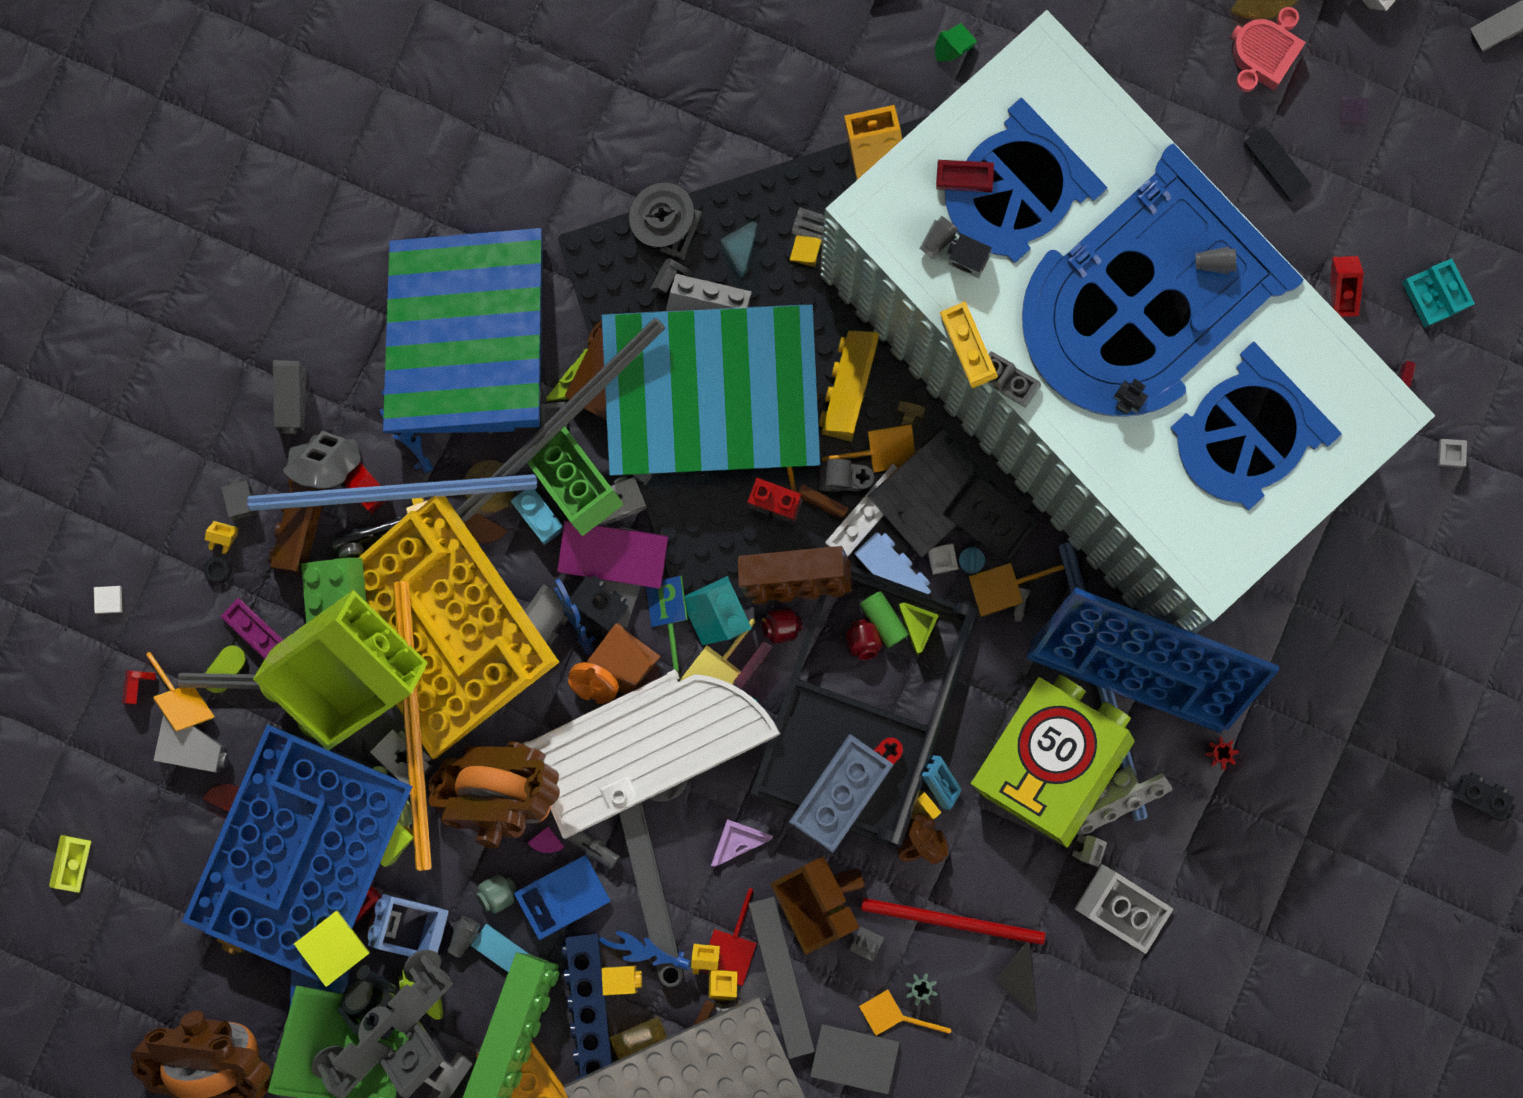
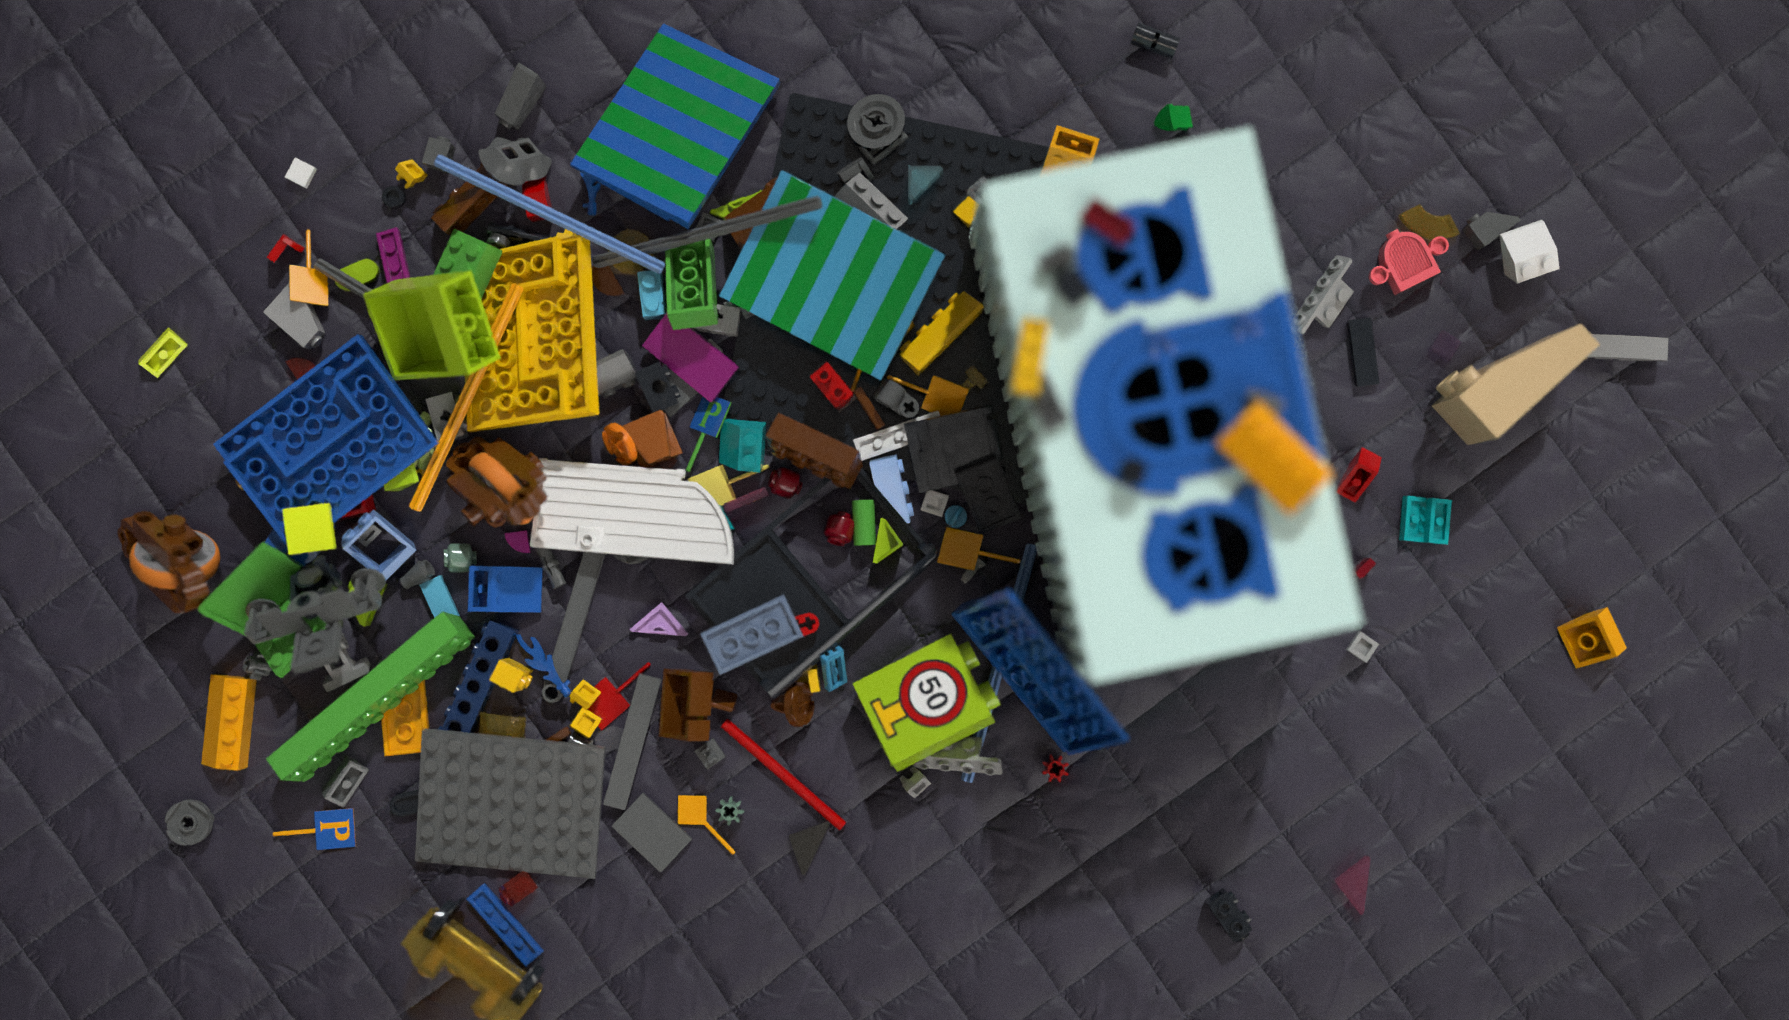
camera: 25 degrees right, 5 degrees up
blue piece [554,578,596,655] -> none
light grey slope [1074,864,1173,954] -> none
none -> light orange slope [1215,401,1333,516]
none -> light grey bracket [1294,255,1354,334]
none -> tan slope [1432,324,1600,445]

